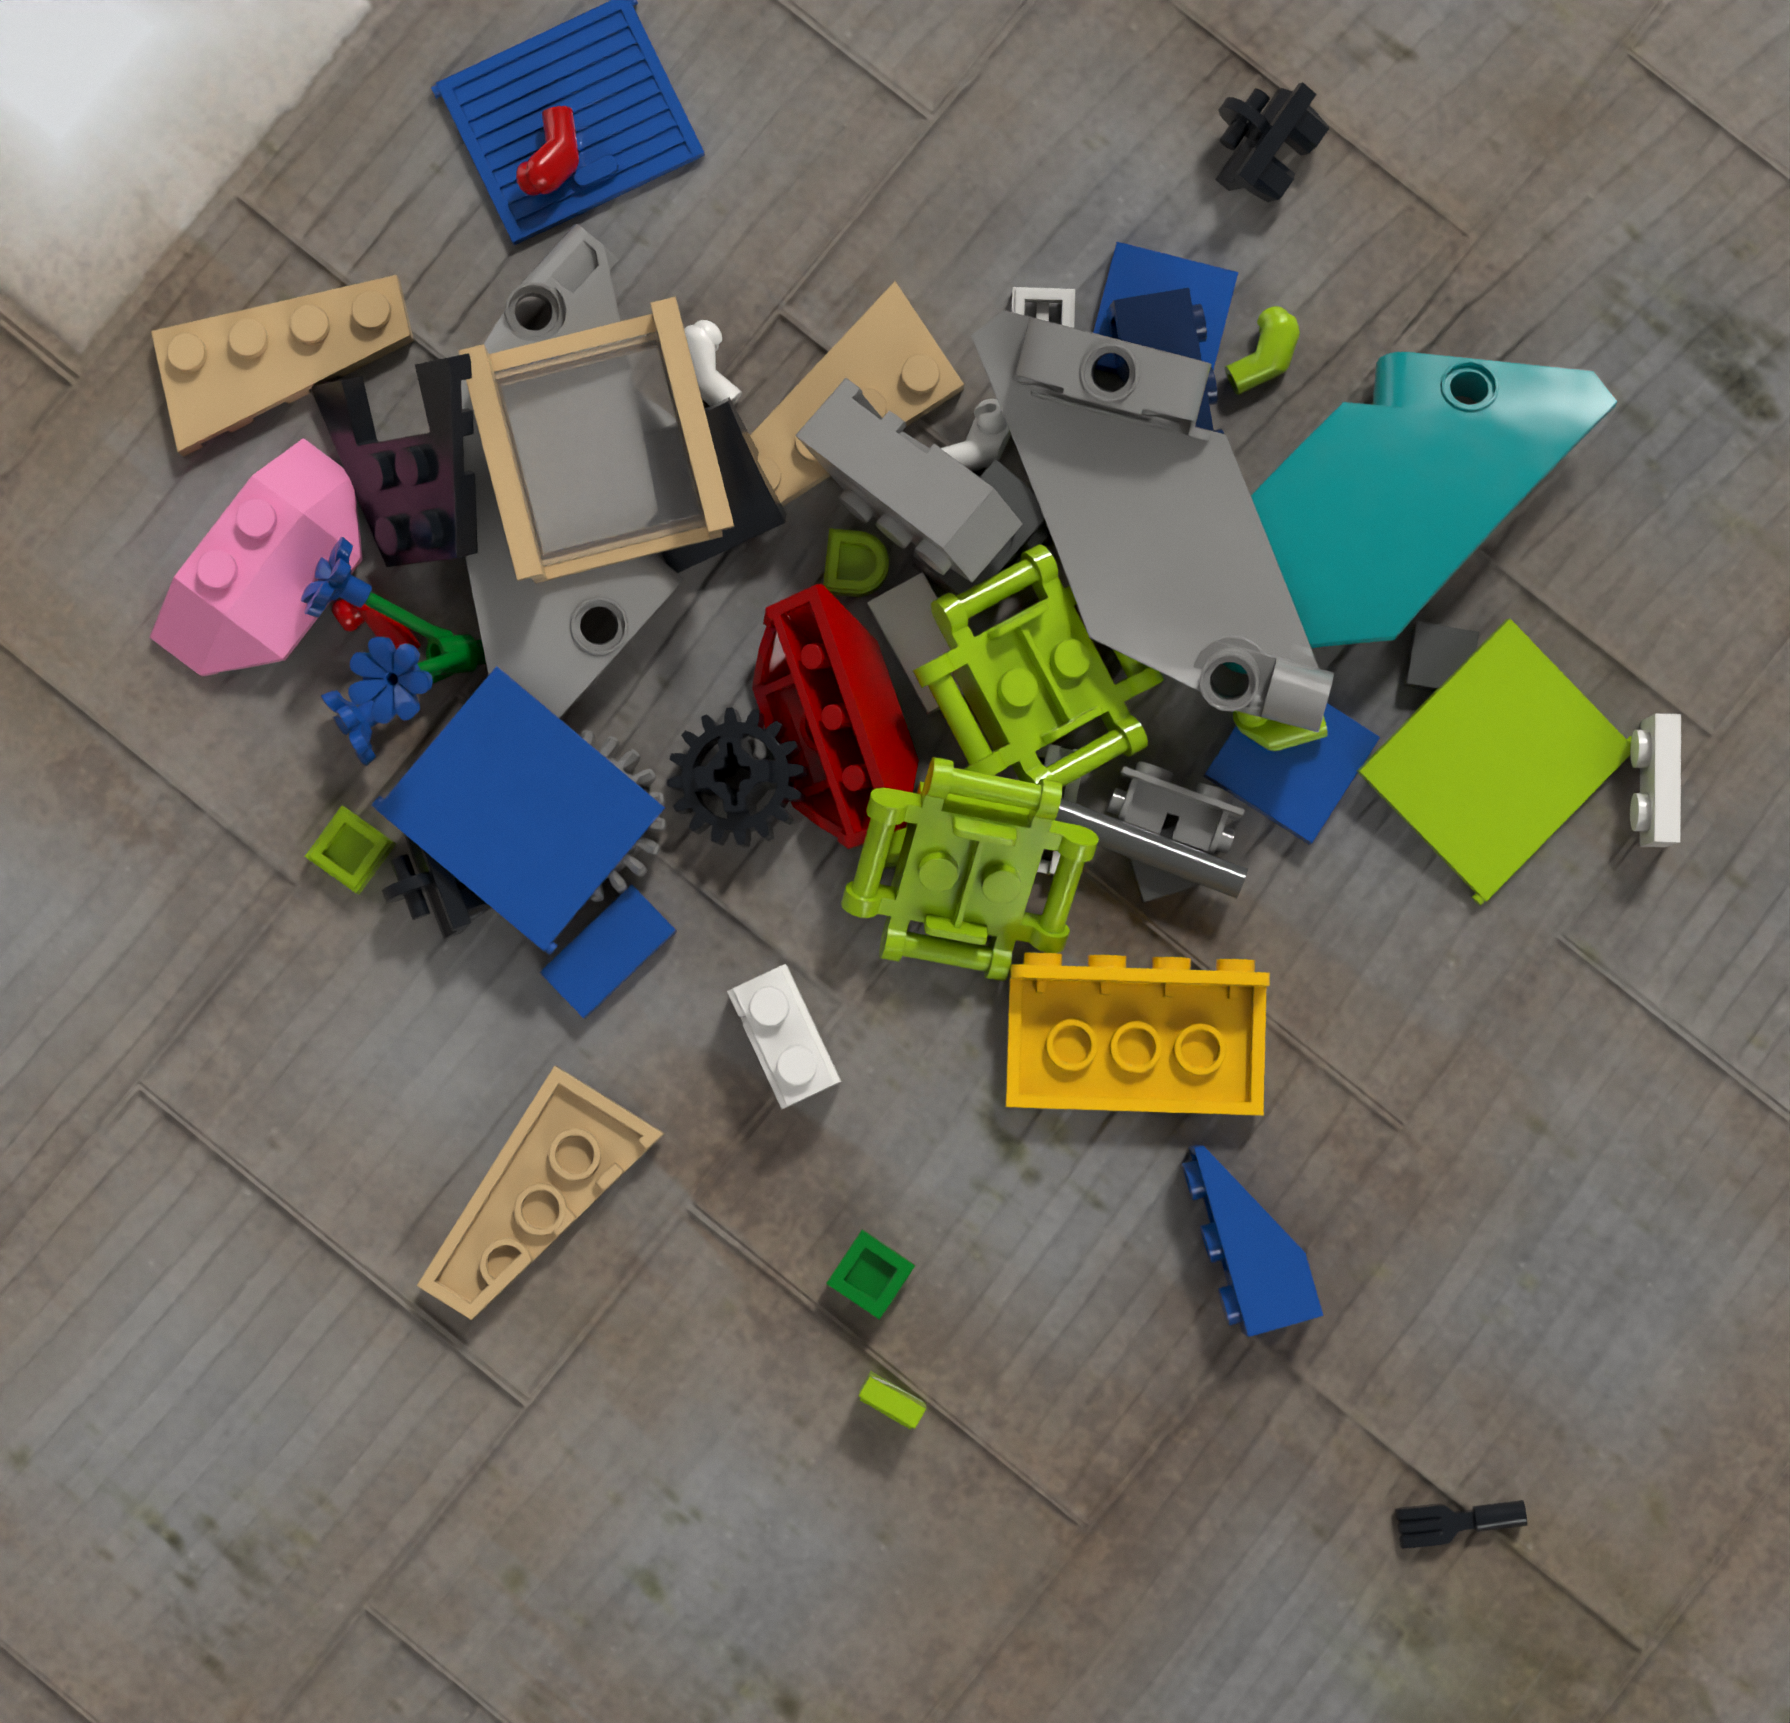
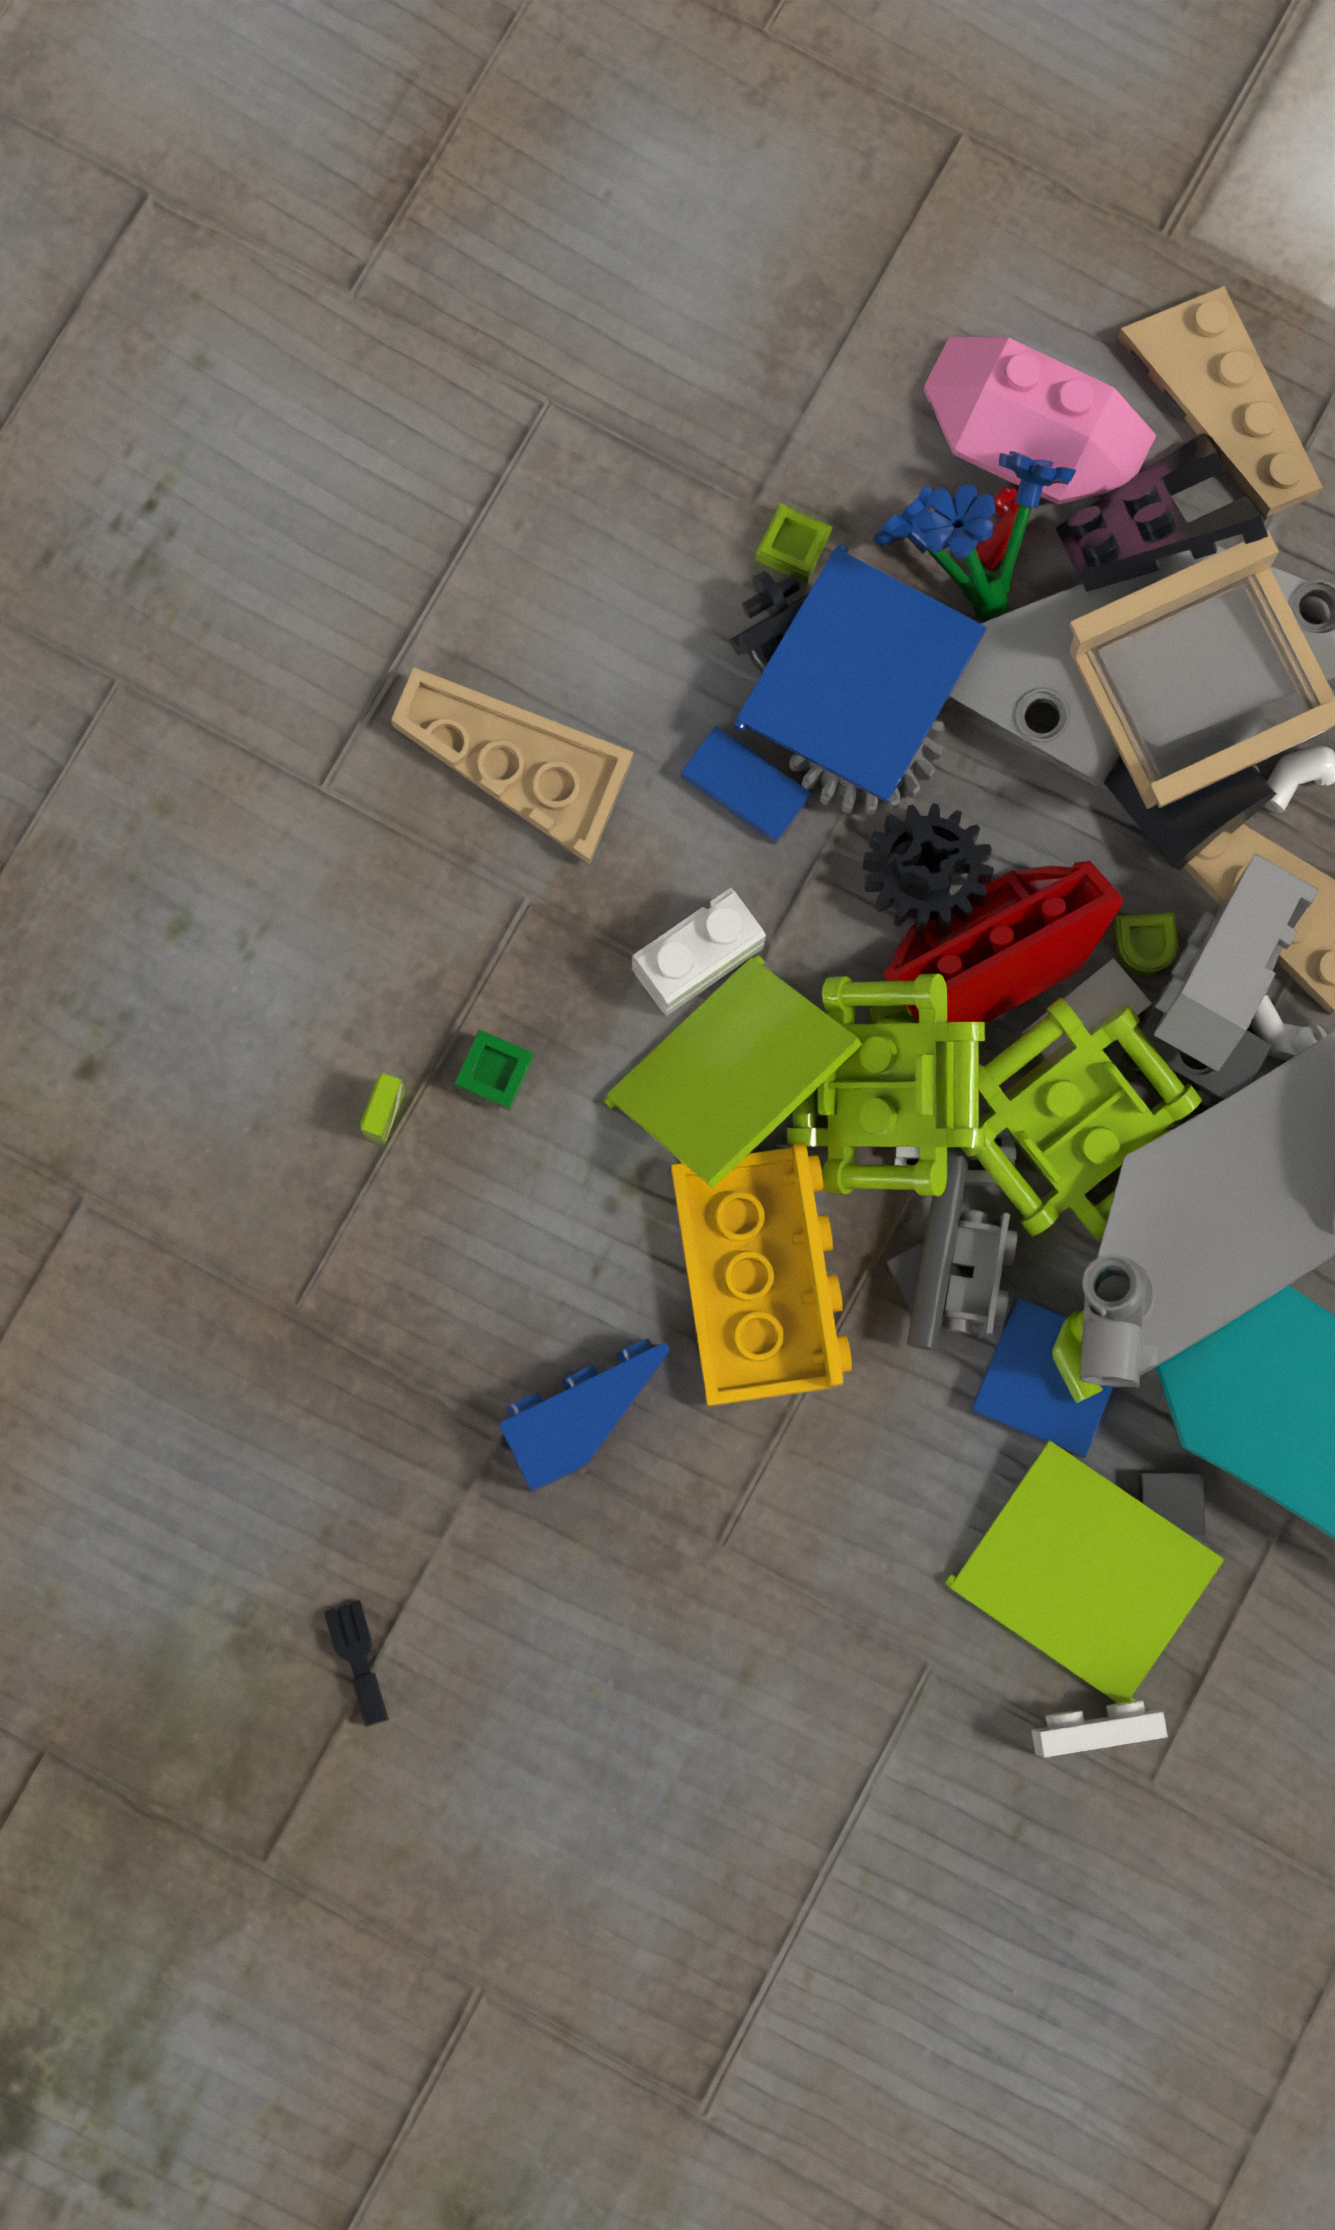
camera: 70 degrees right, 5 degrees down
none -> lime piece [603,955,862,1189]

